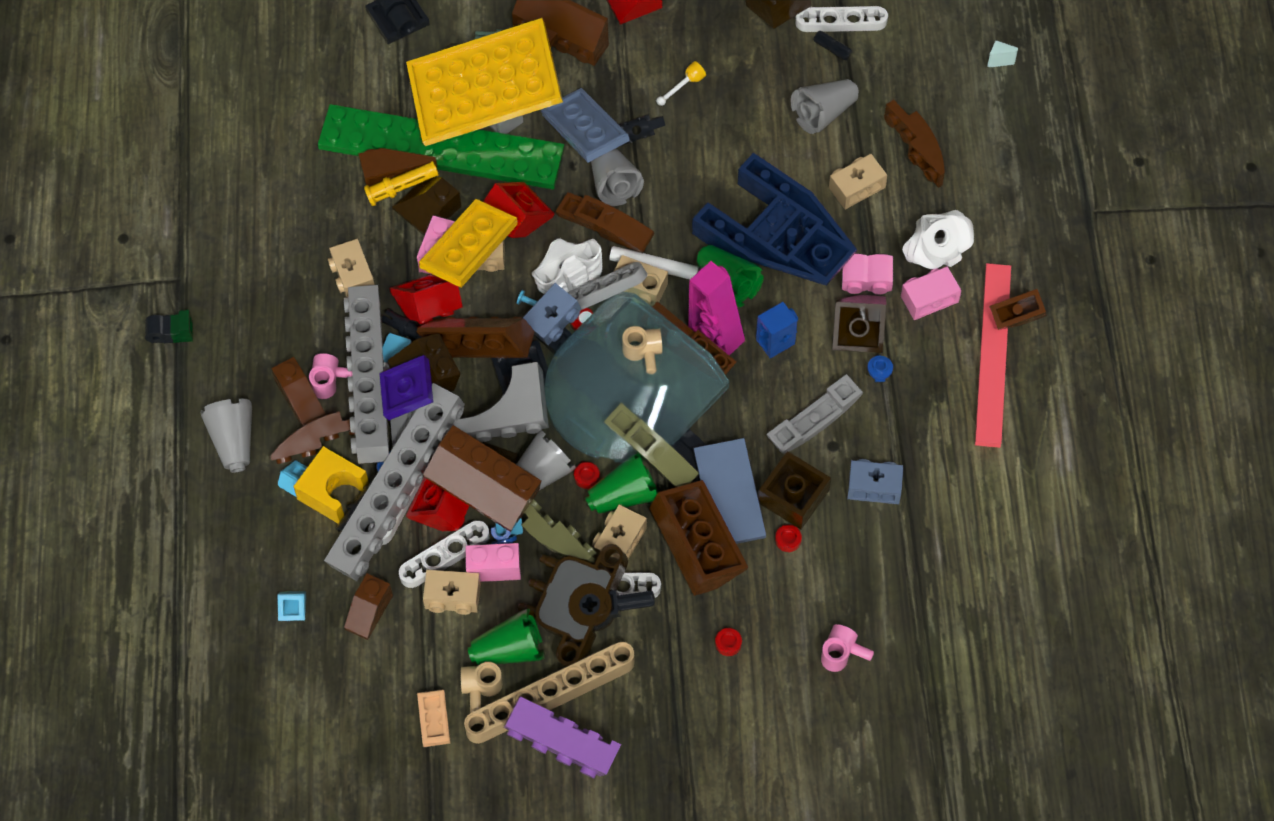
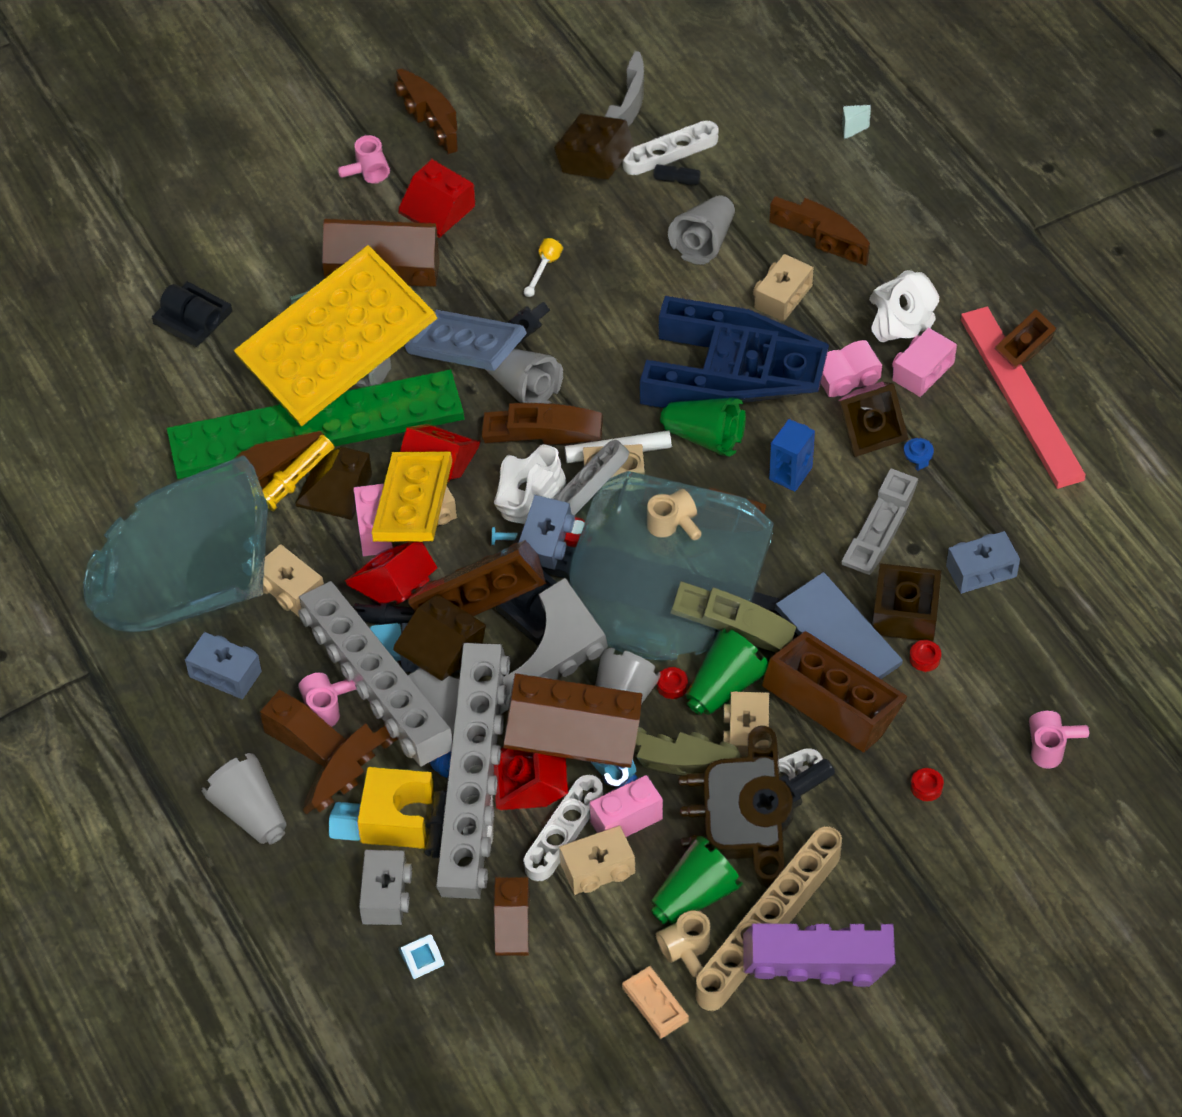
camera: 25 degrees left, 10 degrees down
leg [145,310,193,344] -> none
dark purple plate [379,355,434,420] -> none
dark pink wedge [688,261,745,355] -> none
none -> clear light blue windscreen [83,456,268,632]
none -> sand blue brick [185,632,262,700]
none -> light grey brick [360,850,412,925]

